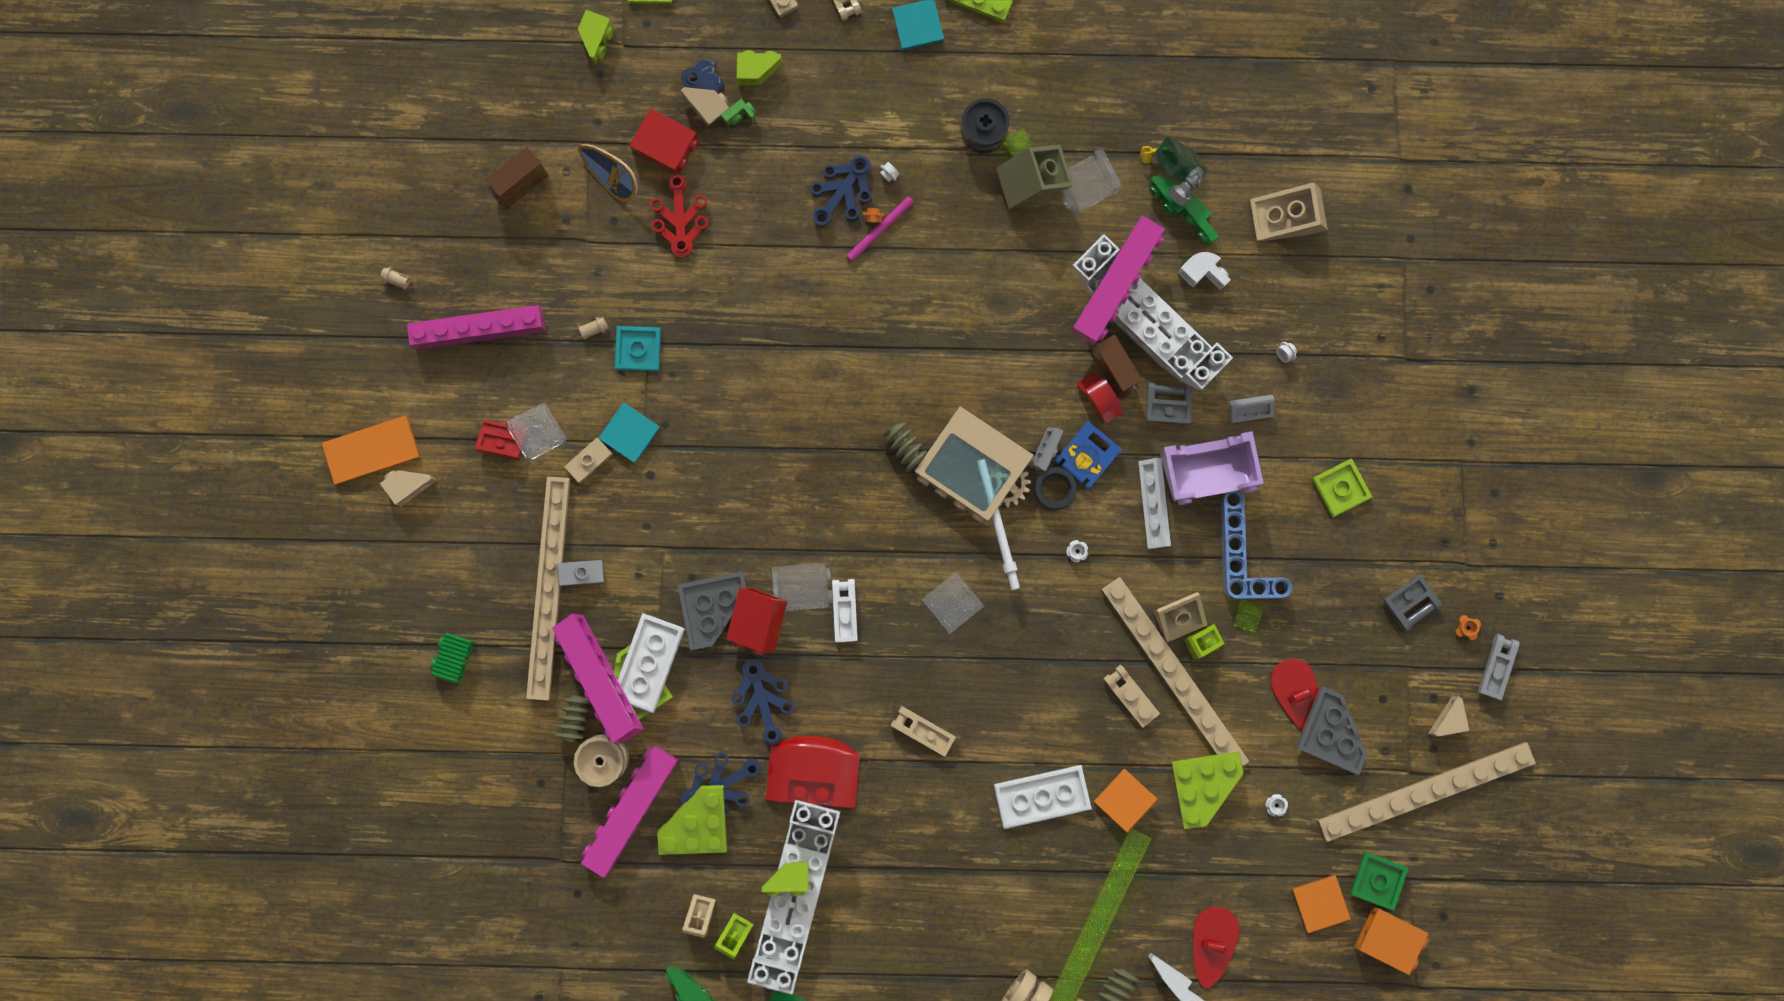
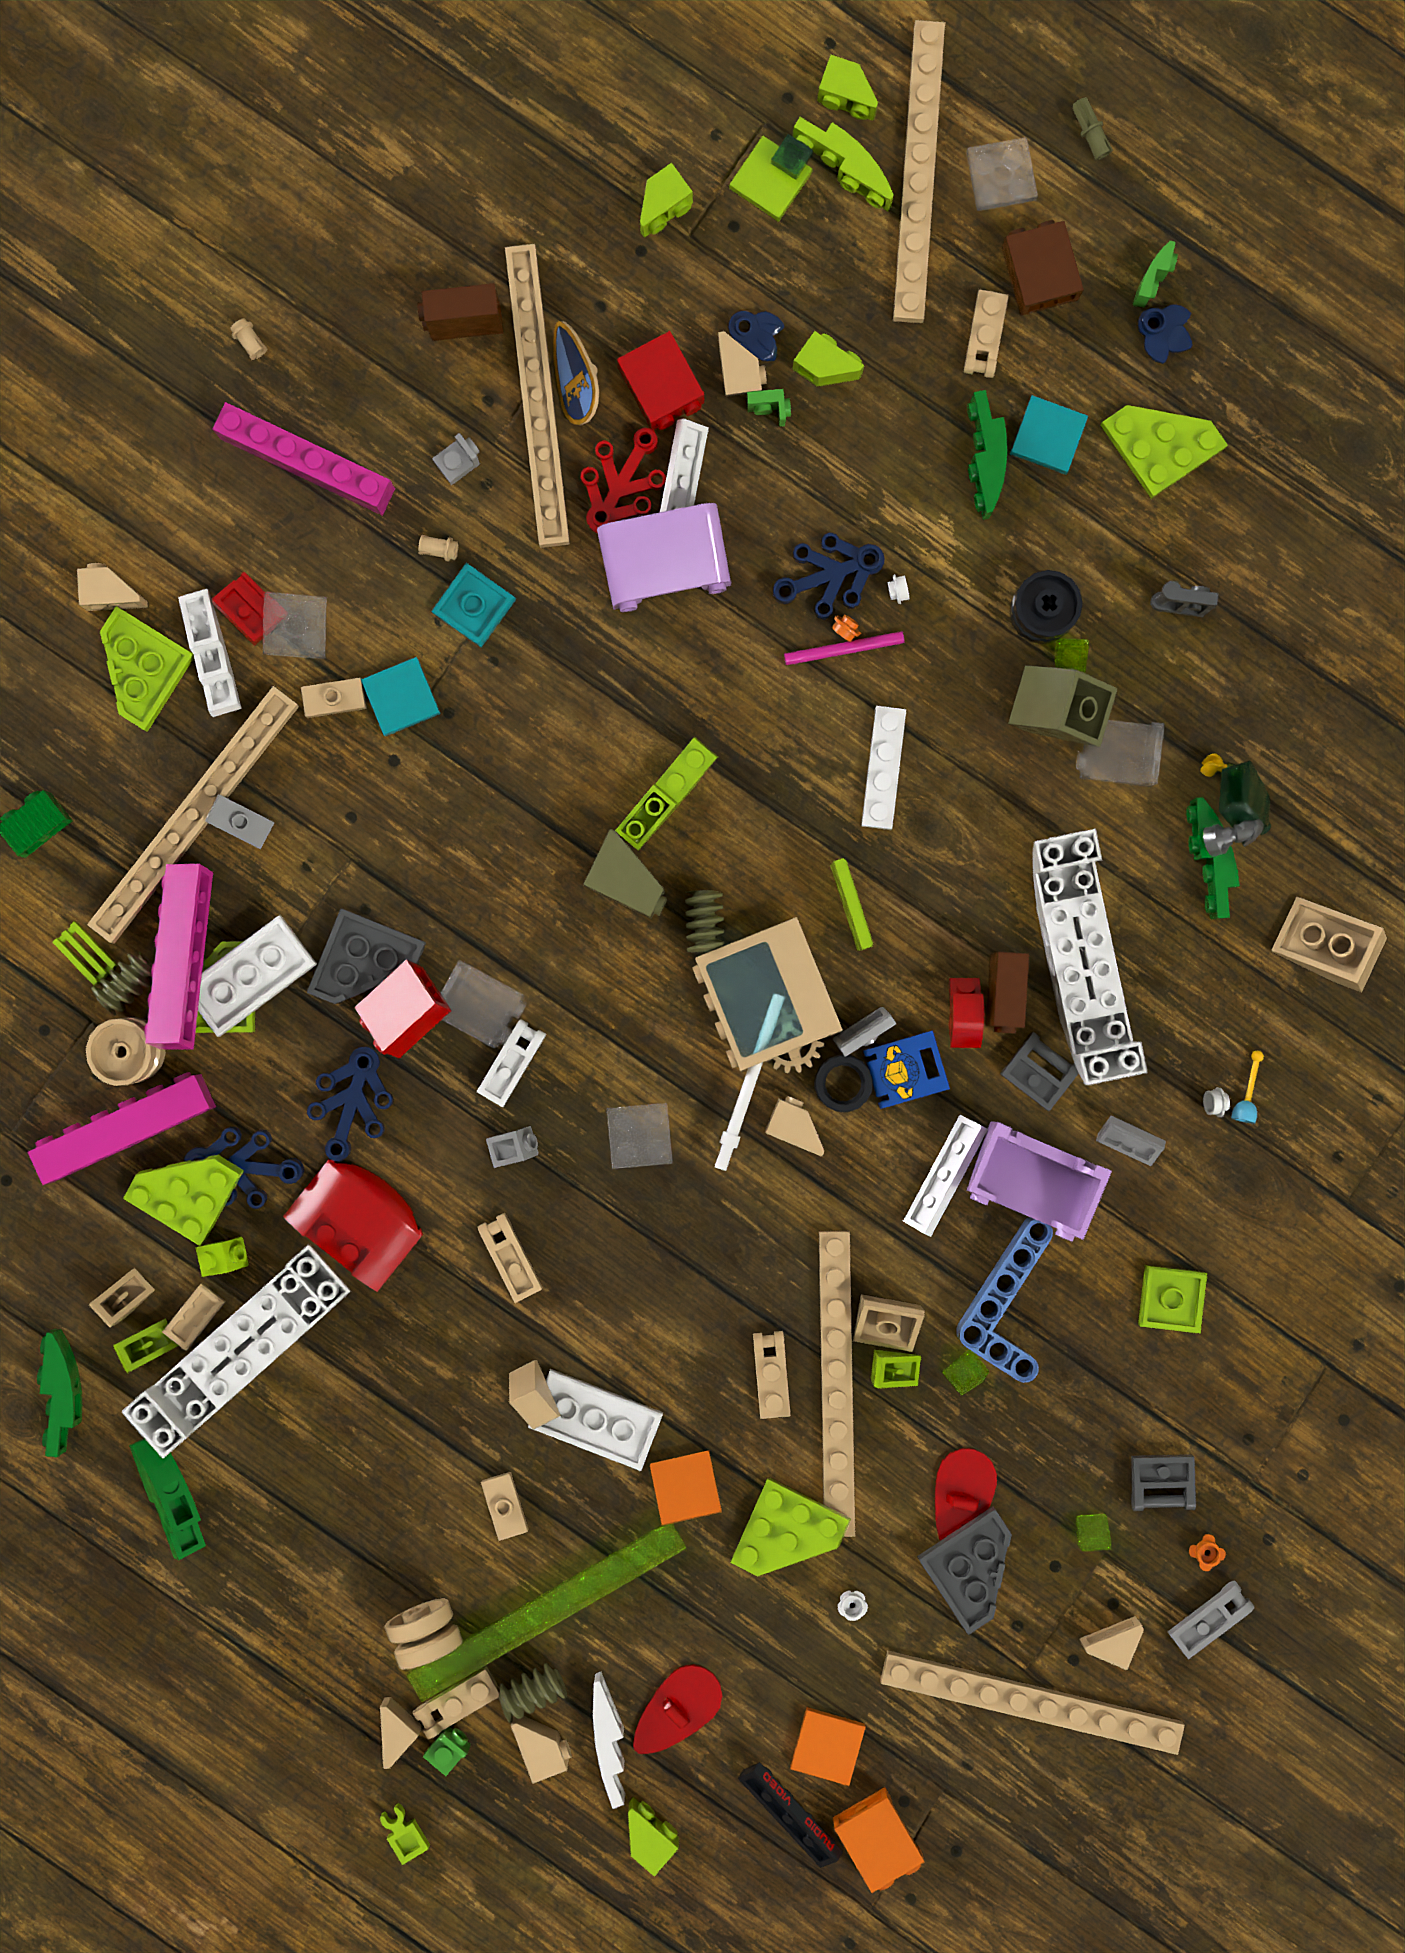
camera: 35 degrees right, 5 degrees up
orange tile [322,415,421,485] -> none
lime slope [762,861,809,896] -> none
white plate [1066,540,1088,562] -> none
dark pink brick [1071,215,1165,345] -> none
white brick [1178,252,1231,290] -> none
green plate [1349,851,1409,911] -> none
none -> lime tile [52,921,118,986]
none -> lime plate [100,606,194,732]
none -> tan plate [162,1283,226,1351]
none -> white slope [178,589,241,717]
none -> lime bracket [195,1237,249,1277]
none -> light grey bracket [432,433,480,486]
none -> tan plate [481,1471,529,1541]
none -> light grey bracket [486,1126,538,1168]
none -> tan plate [505,244,570,548]
none -> tan slope [509,1360,561,1429]
none -> olive slope [583,829,667,919]
none -> lavender windscreen [597,503,731,612]
none -> lime slope [615,737,718,850]
none -> white plate [660,418,708,512]
none -> black plate [738,1762,843,1868]
none -> tan slope [765,1096,824,1157]
none -> lime tile [830,858,873,951]
none -> white plate [861,706,906,830]
none -> green slope [967,390,1007,520]
none -> clear neon green slope [1076,1514,1112,1551]
none -> dark grey plate [1150,581,1219,617]
none -> hinge [1231,1050,1264,1124]

